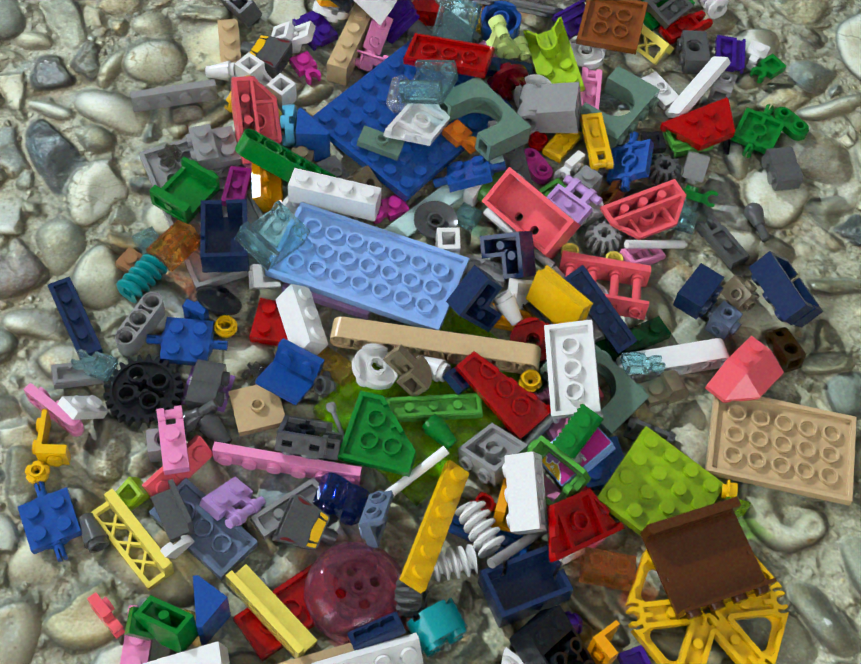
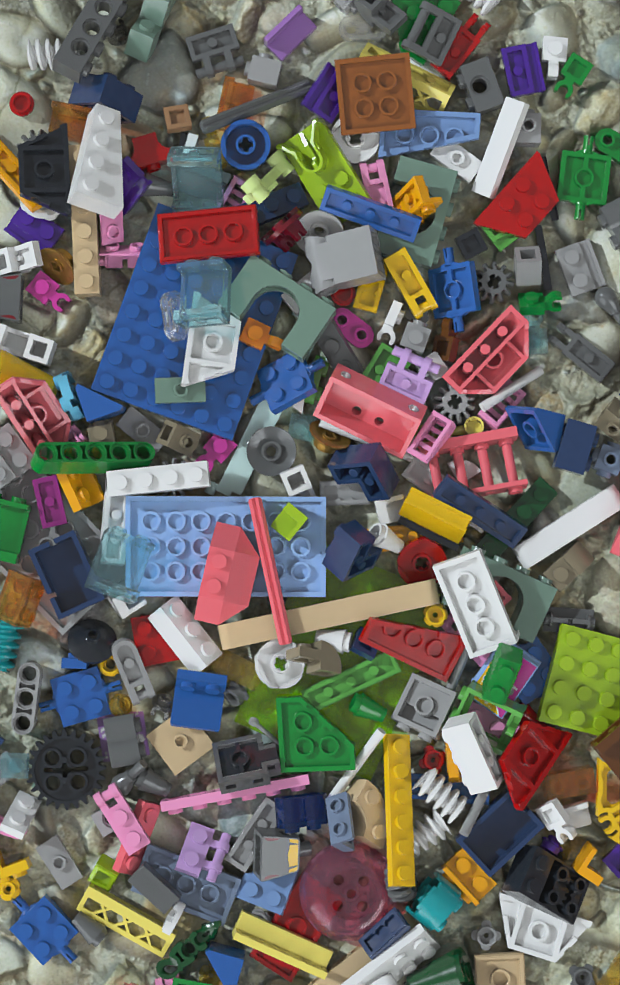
camera: 15 degrees left, 30 degrees up
clear light blue plate [620,352,666,374] -> none
none -> light grey plate [35,834,84,890]
none -> pearl gold piece [40,248,74,285]
none -> clear yellow plate [109,693,132,717]
none -> light grey plate [111,638,157,706]
none -> dark green animal [156,920,222,979]
none -> coral wedge [194,522,260,625]
none -> medium blue wing [235,870,300,915]
none -> coral axle [248,497,292,645]
none -> lime panel [271,502,308,541]
none -> pearl gold piece [309,420,351,454]
none -> blue plate [319,184,423,243]
none -> tan brick [347,779,386,849]
none -> medium blue wing [378,110,481,159]
none -> light orange bracket [392,175,443,225]
none -> bright pink slope [406,410,456,465]
none -> light orange bracket [441,847,497,906]
none -> blue slope [505,405,566,453]
none -> black piece [534,225,552,291]
none -> white plate [535,798,577,844]
none -> light grey plate [554,238,606,298]
none -> white panel [563,799,592,829]

